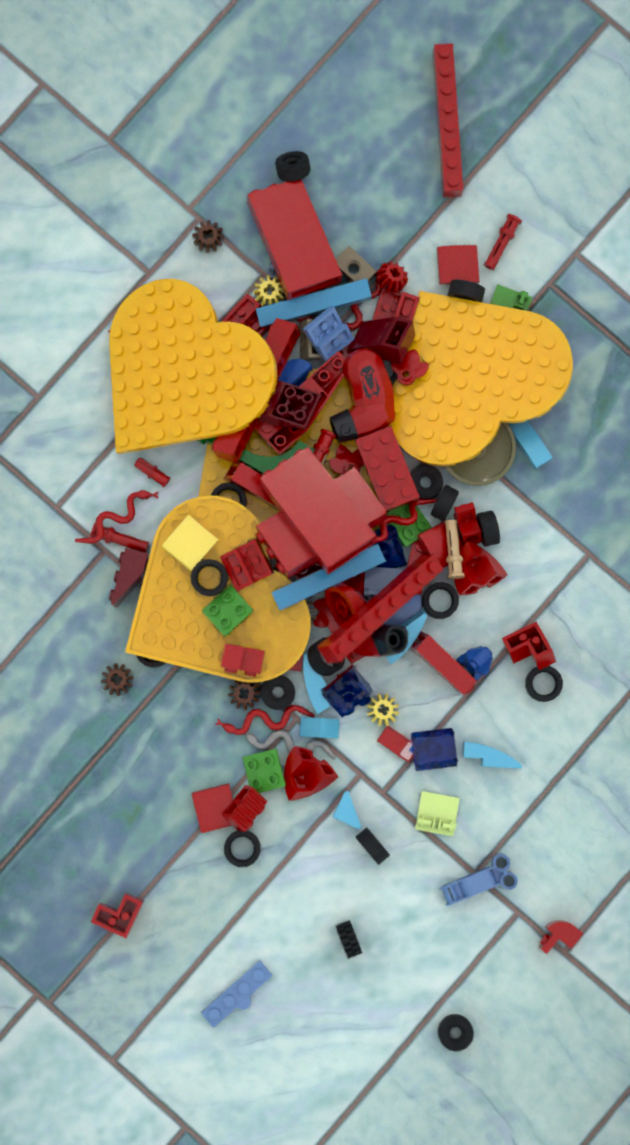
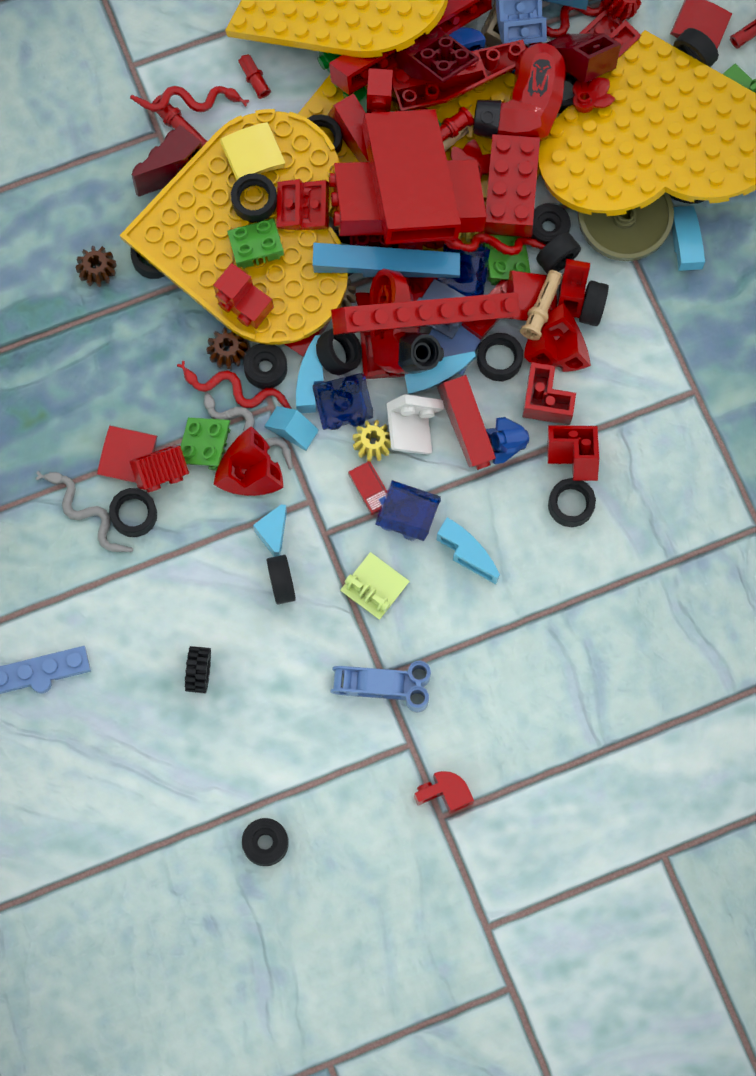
camera: 30 degrees right, 10 degrees down
none -> light grey animal [36,471,133,552]
none -> red brick [367,68,393,113]
none -> white bracket [387,394,444,455]
none -> red brick [522,362,576,425]

